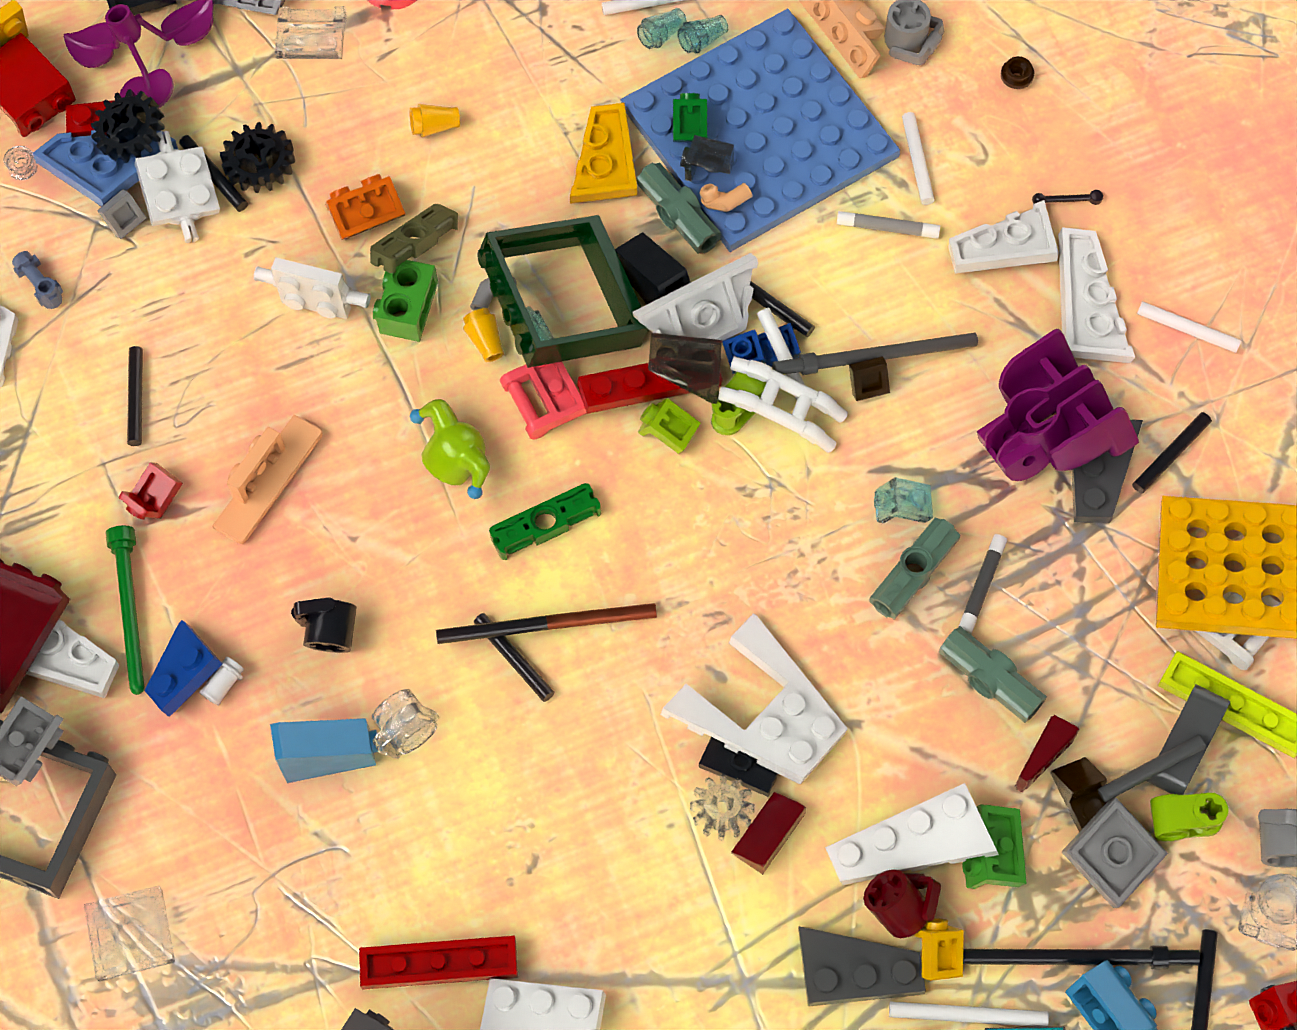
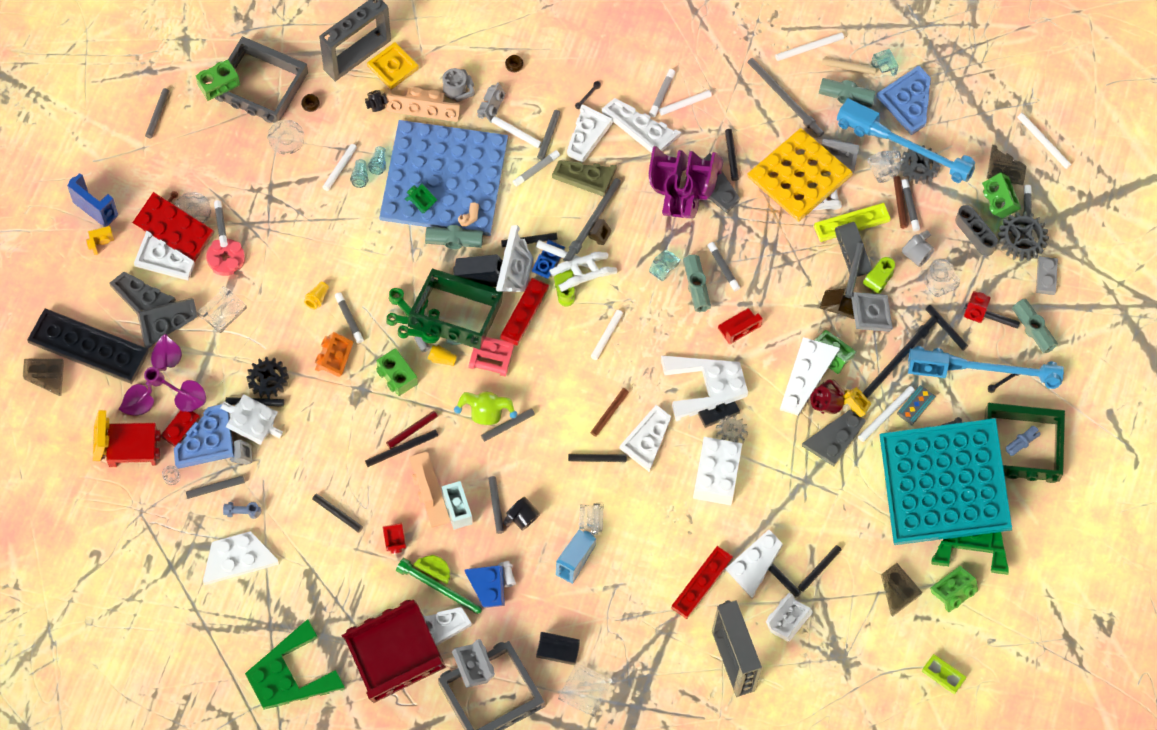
camera: 55 degrees left, 0 degrees up
black gear [91,89,165,163] -> none
white plate [254,257,371,319] -> none
olive piece [370,204,458,273] -> none
black bar [436,616,548,644] -> none
green piece [489,483,601,560] -> none
yellow wing [570,103,638,204] -> none
lime bracket [638,398,701,454] -> none
clear smoke wing [648,333,722,404] -> none
clear smoke bracket [680,135,734,182] -> none
dark red slope [731,792,806,875] -> none
sand green piece [939,626,1047,723] -> none
dark red slope [1015,715,1080,792] -> none
none -> dark grey bar [185,475,245,499]
none -> dark grey bar [334,292,364,344]
none -> black bar [365,429,438,468]
none -> green plant [386,288,440,343]
none -> dark red bar [386,411,438,449]
none -> lime plate [413,555,450,585]
none -> light aqua brick [441,481,472,530]
none -> light grey hinge [477,82,506,123]
none -> dark grey bar [481,408,535,442]
none -> dark grey bar [488,476,504,534]
none -> black panel [536,632,580,666]
none -> dark grey bar [537,110,561,160]
none -> olive wing [552,160,617,197]
none -> white bar [590,310,623,360]
none -> white wing [619,405,671,472]
none -> light grey bar [649,69,676,117]
none -> white brick [693,437,742,506]
none -> red panel [718,308,763,345]

